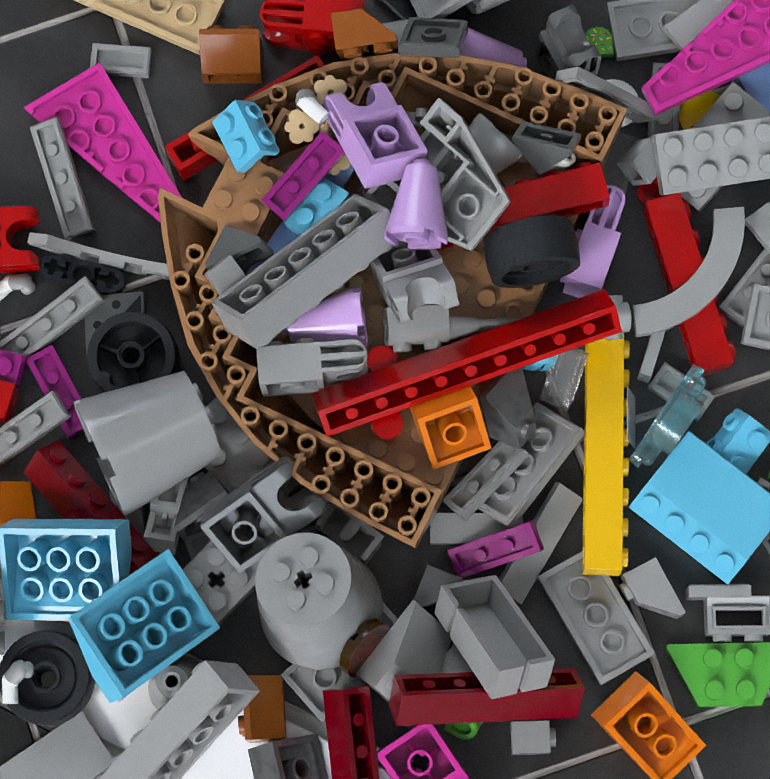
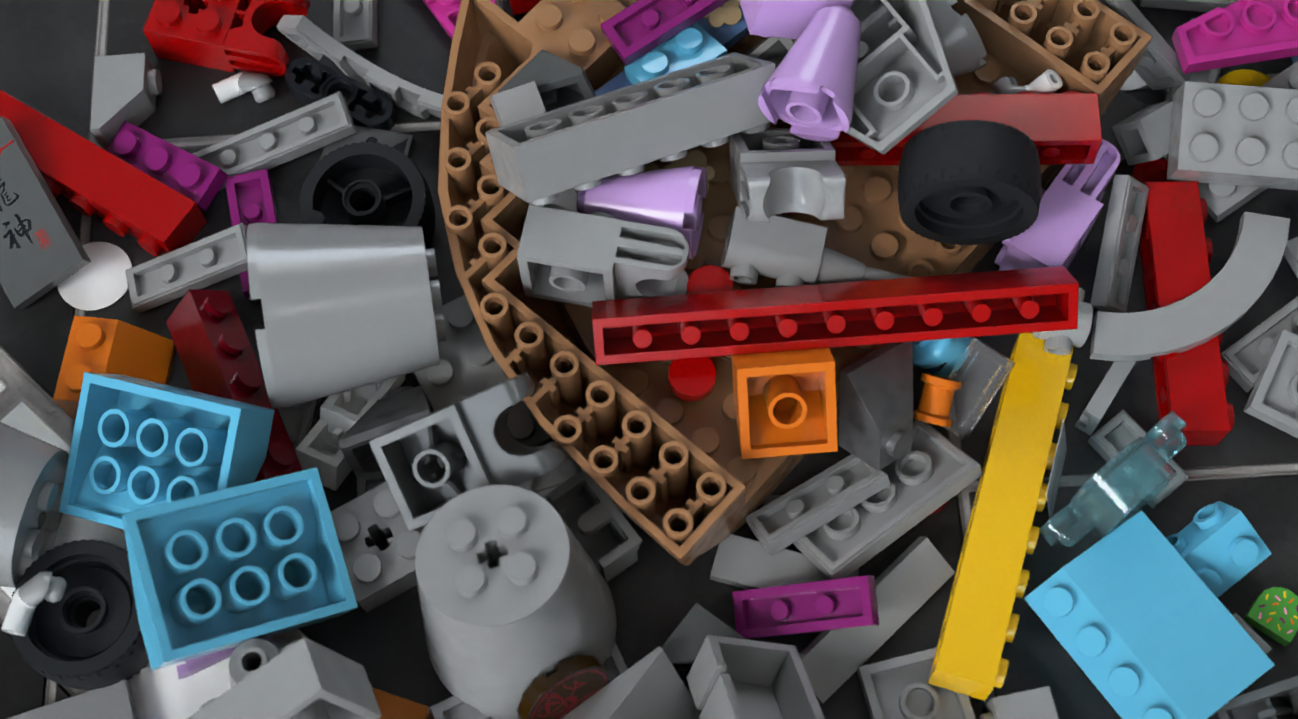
camera: 15 degrees right, 10 degrees down
dark grey slope [512,121,581,174] -> none
none -> orange bush [913,372,962,427]
none -> light grey tile [1090,174,1149,313]

